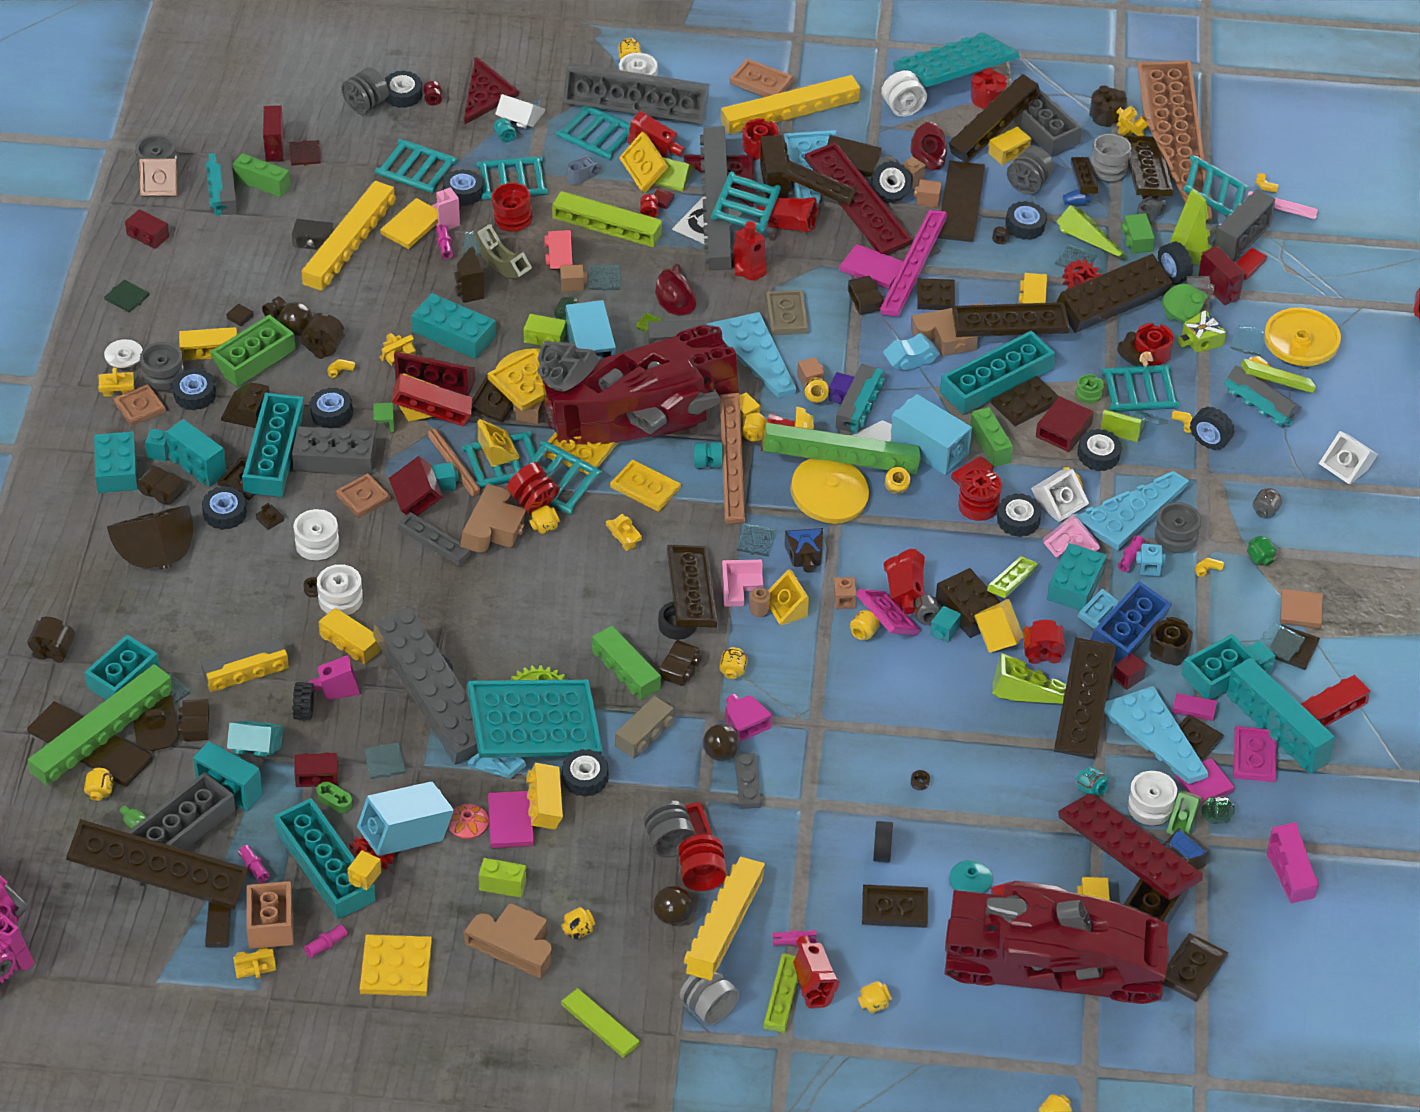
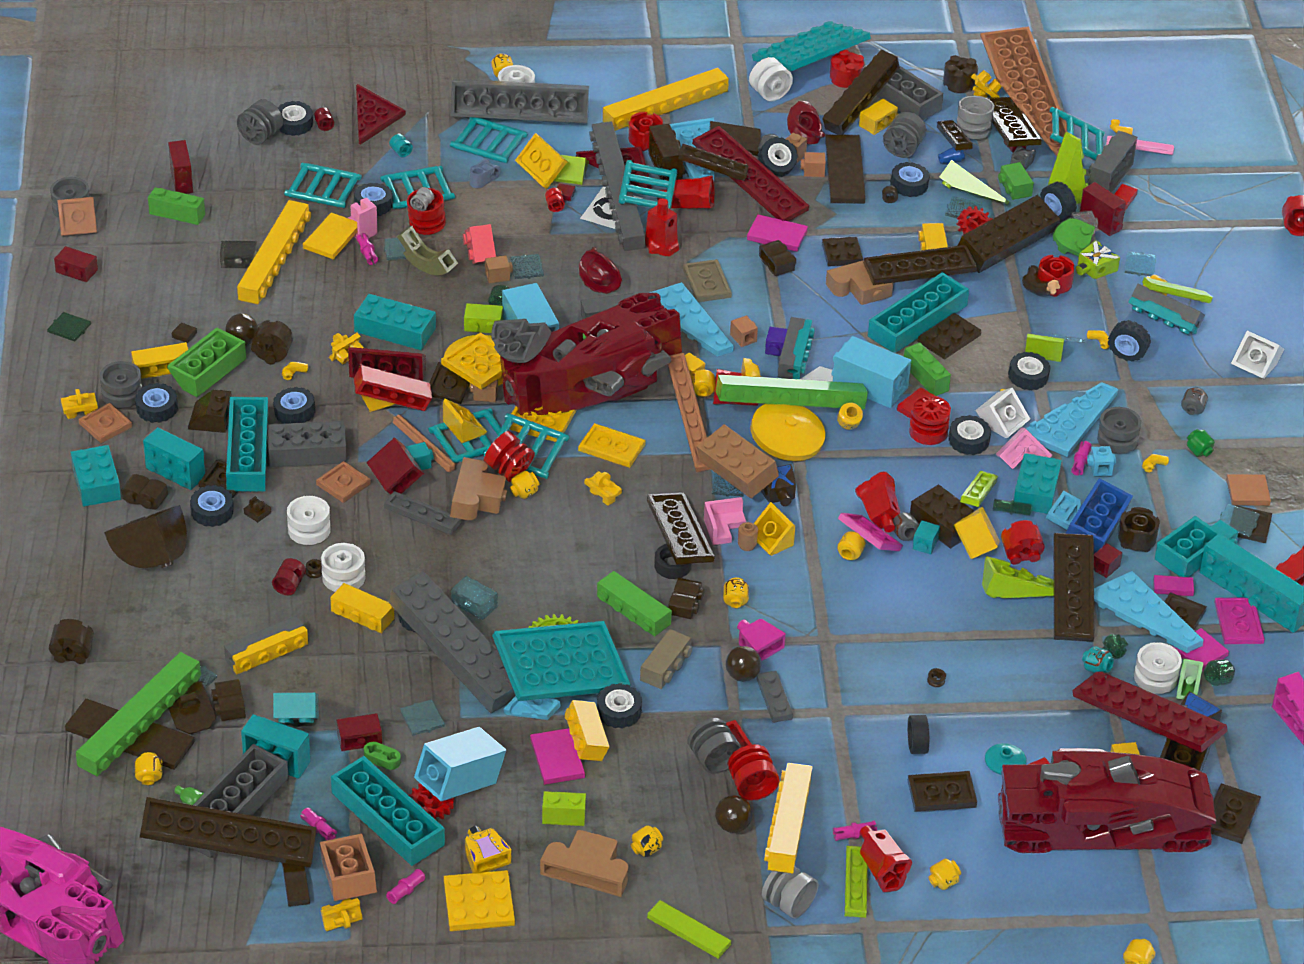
camera: 10 degrees left, 5 degrees down
teal brick [84,635,160,700] -> none
white dish [104,339,143,368] -> none
teal brick [145,429,169,462] -> none
piece [206,152,237,216] -> none
dark brown wheel [262,296,287,319] -> none
clear red piece [289,140,321,166] -> none
black tyre [292,682,315,720] -> none
dark pink torso [308,655,360,699] -> none
yellow brick [347,851,381,890] -> none
bright green panel [374,403,394,432] -> none
coral dish [448,804,489,839] -> none
dark brown slope [454,247,485,303] -> none
white slope [495,94,545,129] -> none
lime brick [552,191,662,248] -> none
red piece [627,111,685,158] -> none
clear neon green tile [636,312,662,333] -> none
teal wheel [694,442,722,468] -> none
nougat plate [730,59,793,97] -> none
yellow head [804,377,829,403] -> none
nougat brick [833,577,856,609] -> none
dark pink plate [880,210,947,317] -> none
medium azure brick [883,333,940,370] -> none
dark red brick [1036,396,1093,452] -> none
bright green wheel [1076,374,1104,404] -> none
teal bar [1101,365,1180,411] -> none
yellow dish [1264,308,1341,366] -> none
none -> dark red wheel [272,558,306,596]
none -> light grey wheel [410,187,434,211]
none -> clear light blue brick [451,576,498,620]
none -> yellow torso [465,826,511,873]
none -> medium nougat brick [696,424,779,498]
none -> clear green axle [993,499,1032,515]
none -> clear green gear [1102,634,1128,659]

